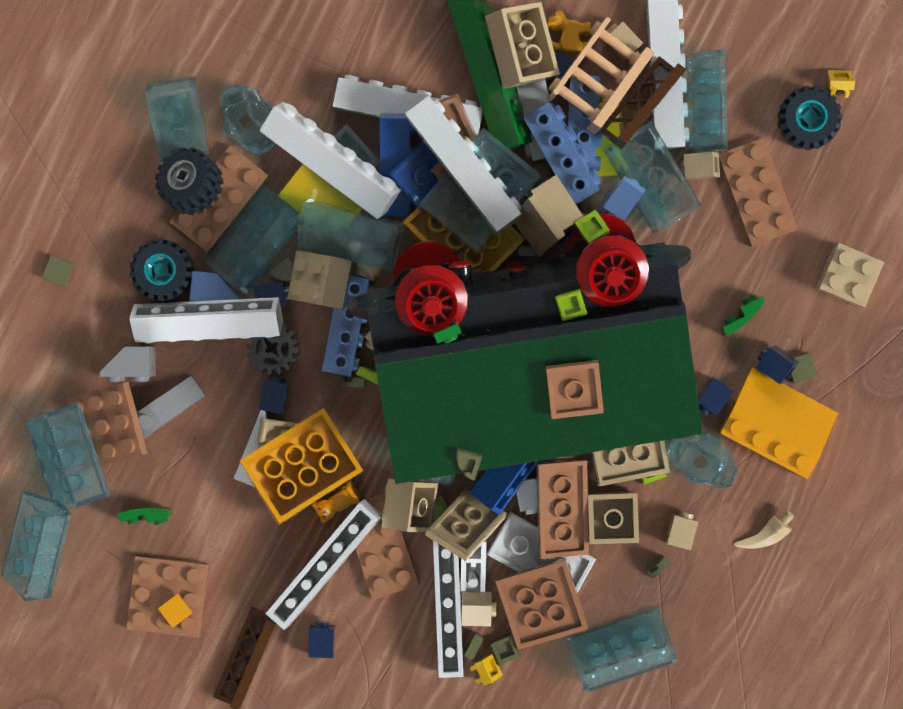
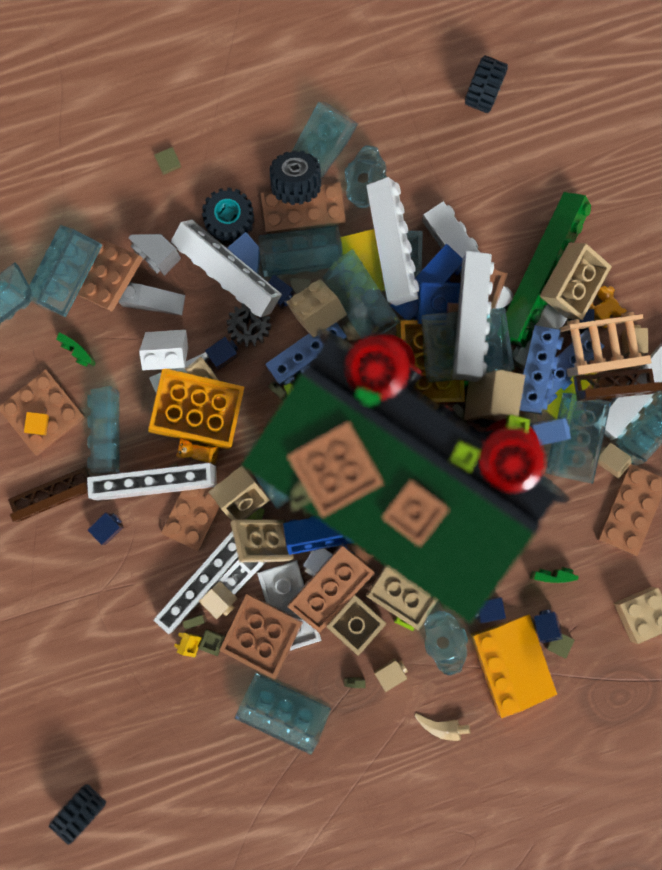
camera: 45 degrees right, 5 degrees down
none -> clear light blue slope [87,386,120,474]
none -> white brick [140,329,188,370]
none -> nougat plate [288,422,384,517]

